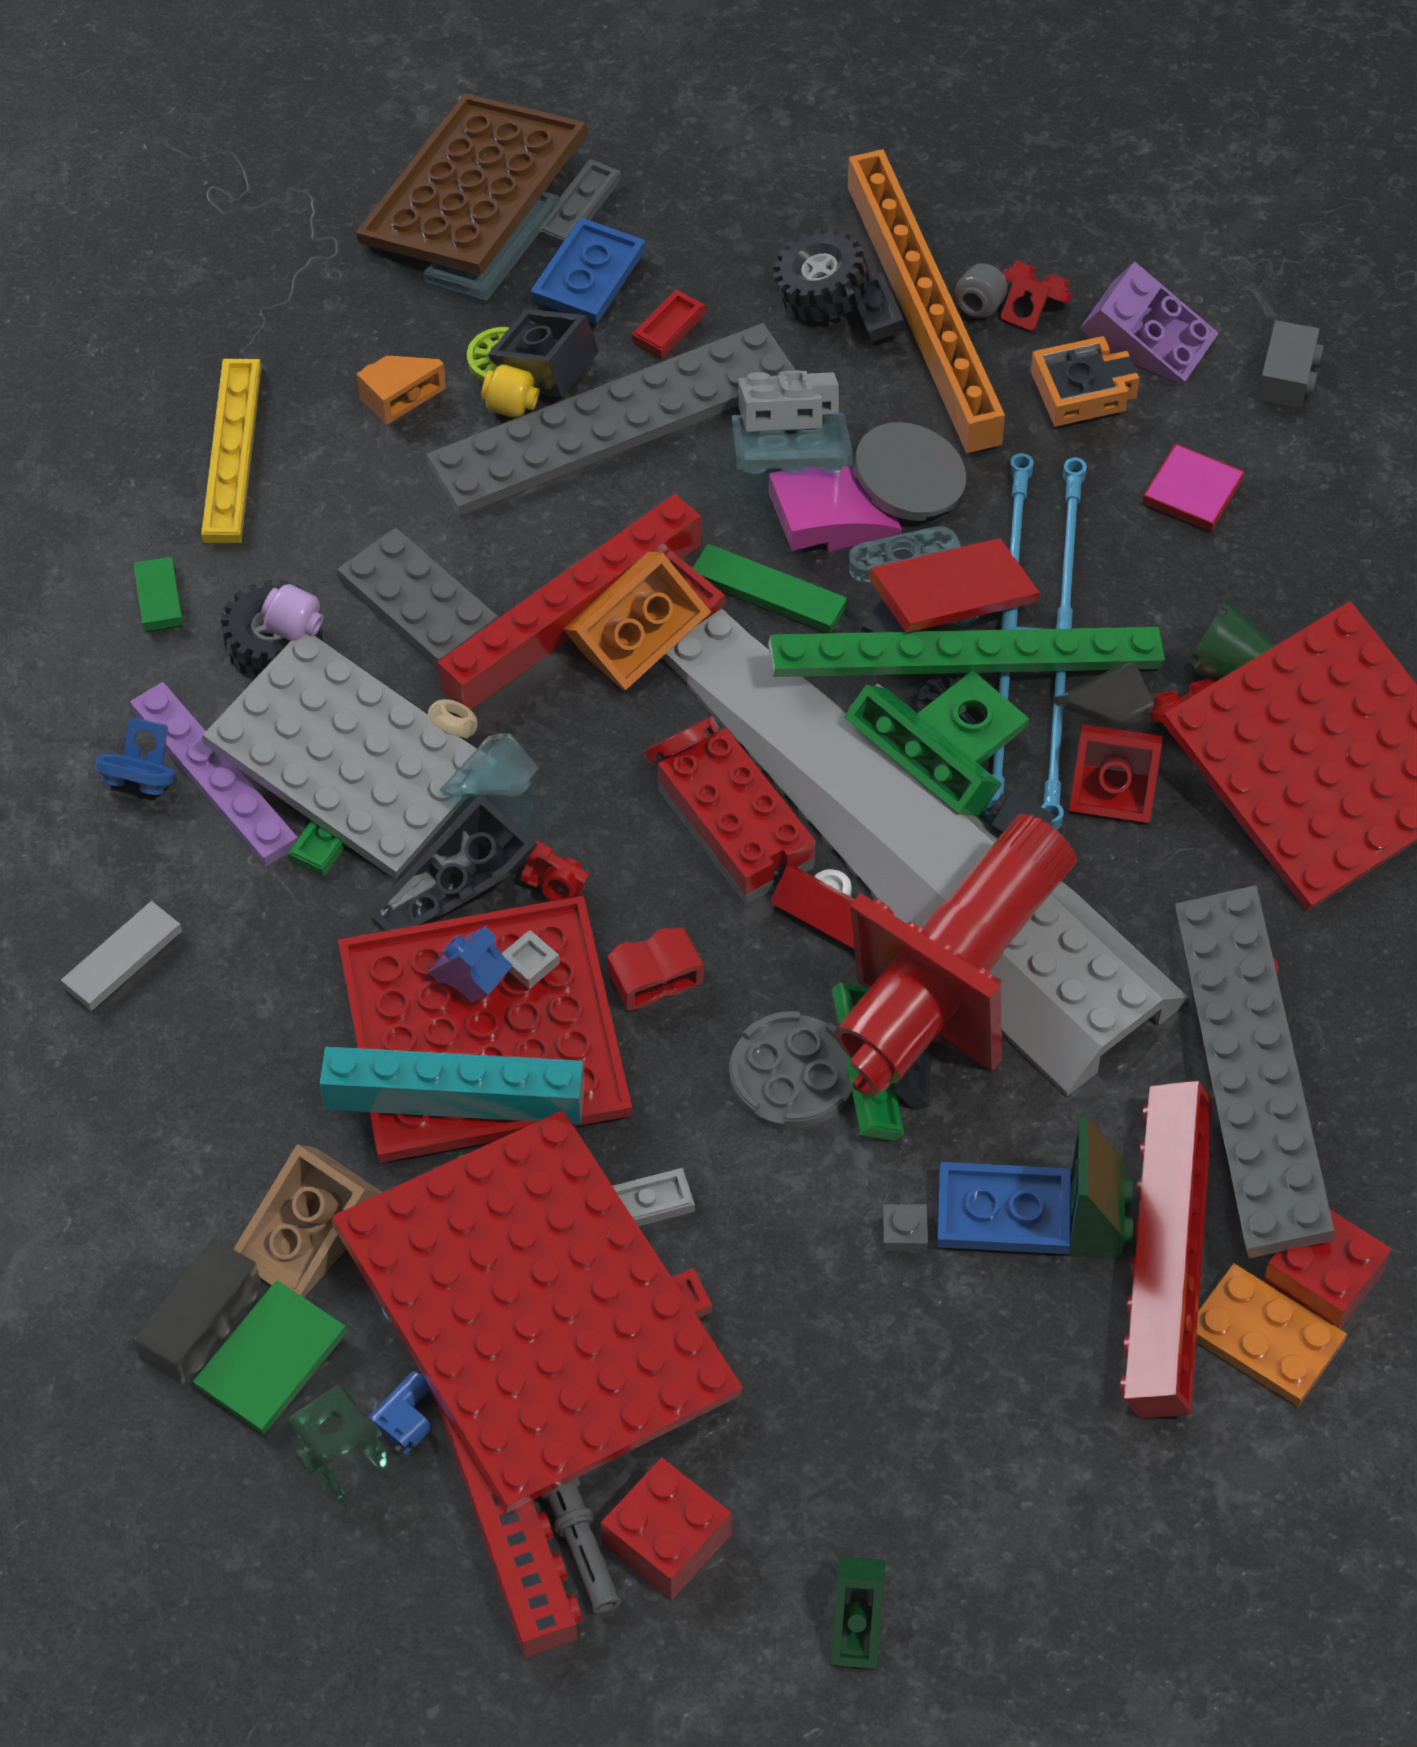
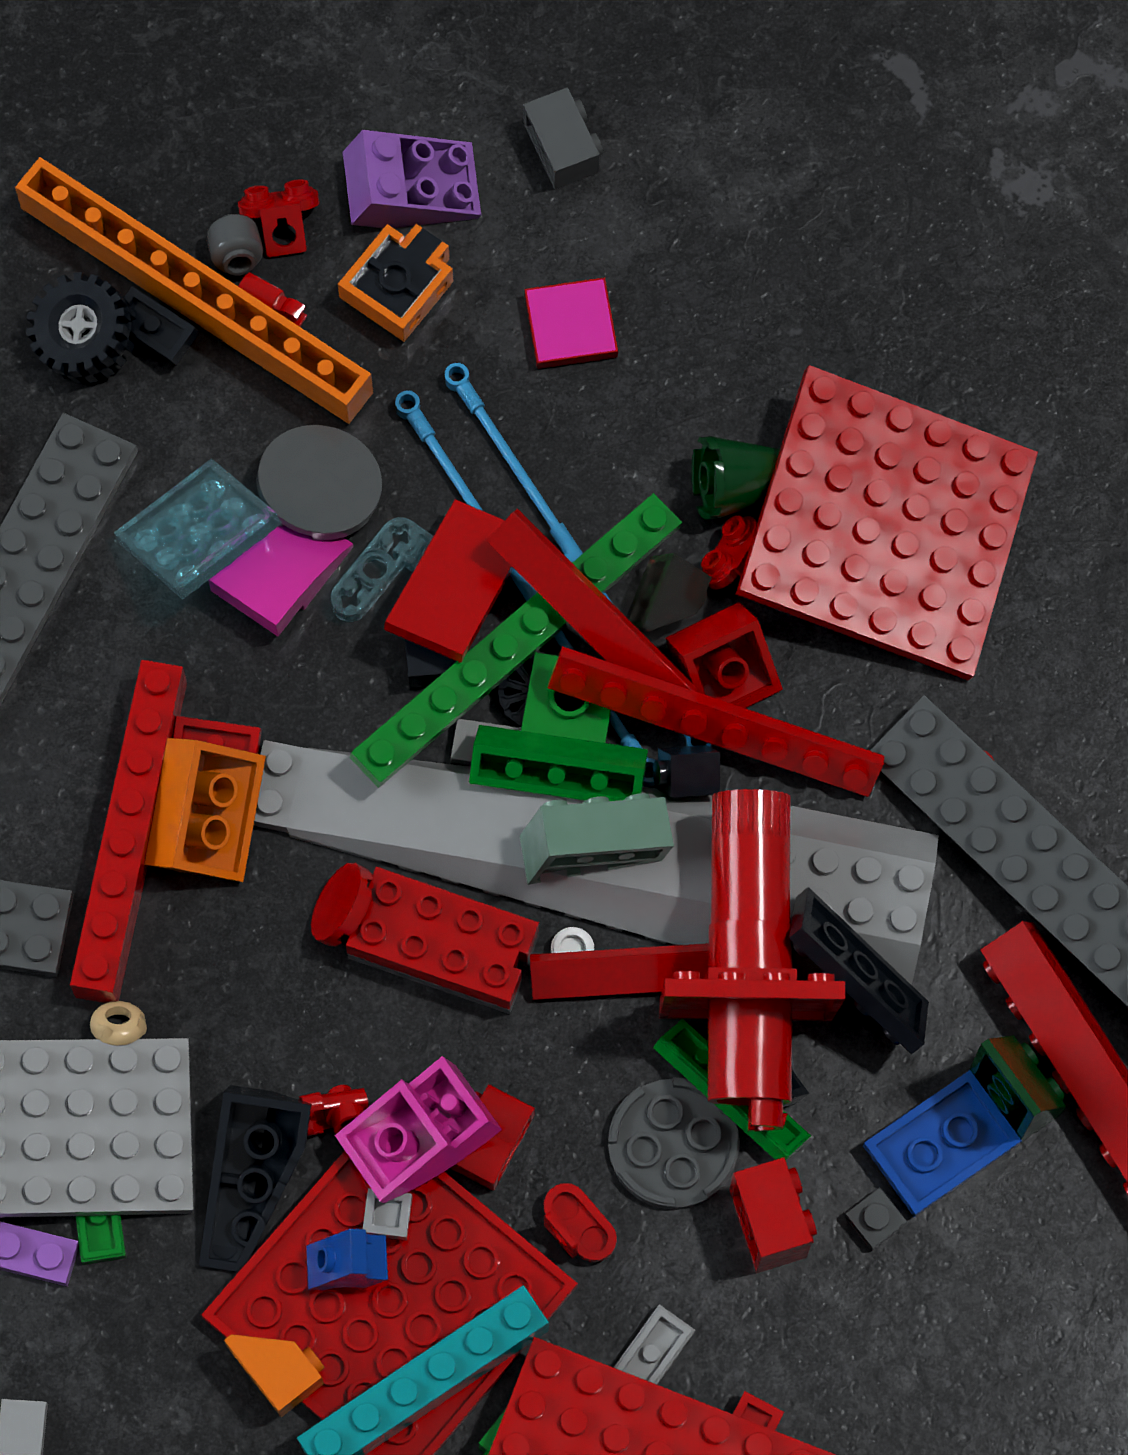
camera: 40 degrees left, 15 degrees up
clear light blue slope [440,733,539,798] -> none
green tile [693,544,848,633] -> none
light grey piece [738,371,839,432] -> none
none -> orange slope [224,1334,325,1417]
none -> red bar [238,272,307,327]
none -> dark pink slope [335,1056,502,1203]
none -> red tile [486,508,698,691]
none -> sand green wedge [519,793,674,885]
none -> red bracket [544,1183,617,1262]
none -> red plate [547,646,885,797]
none -> red brick [729,1157,817,1273]
none -> black plate [789,887,929,1055]

